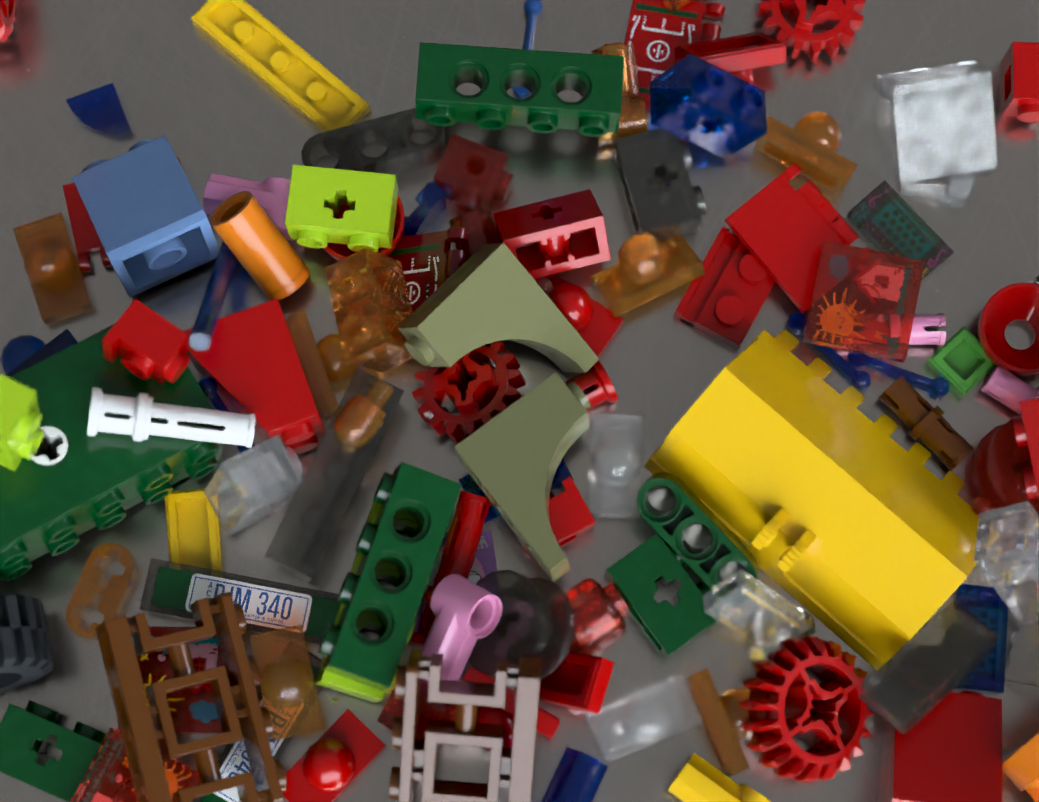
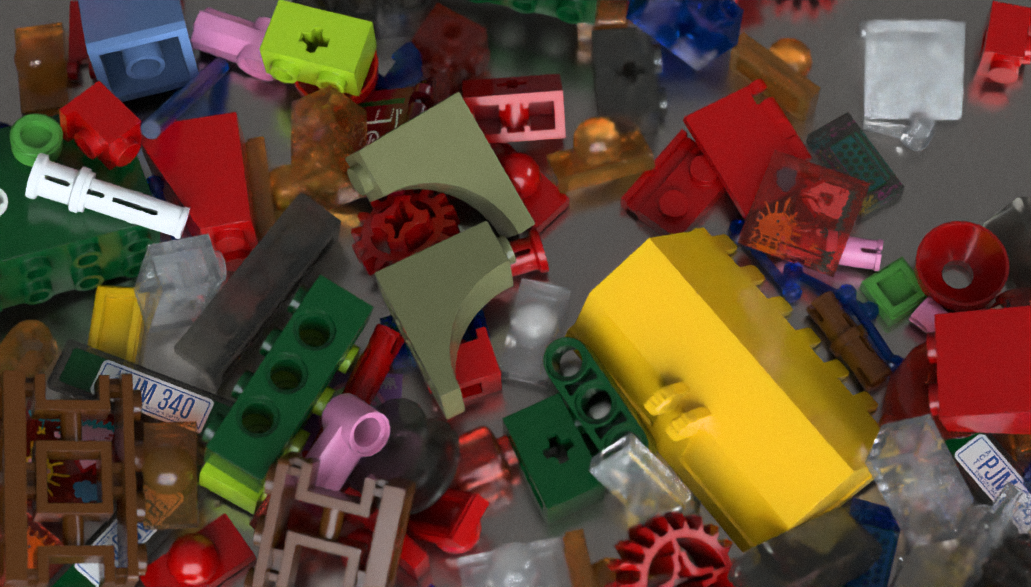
camera: 15 degrees right, 10 degrees down
orange pin [209,191,309,300] -> none
clear orange cylinder [334,378,395,448] -> none
none -> bright green tile [10,113,63,167]
none -> clear blue hinge [837,284,907,377]

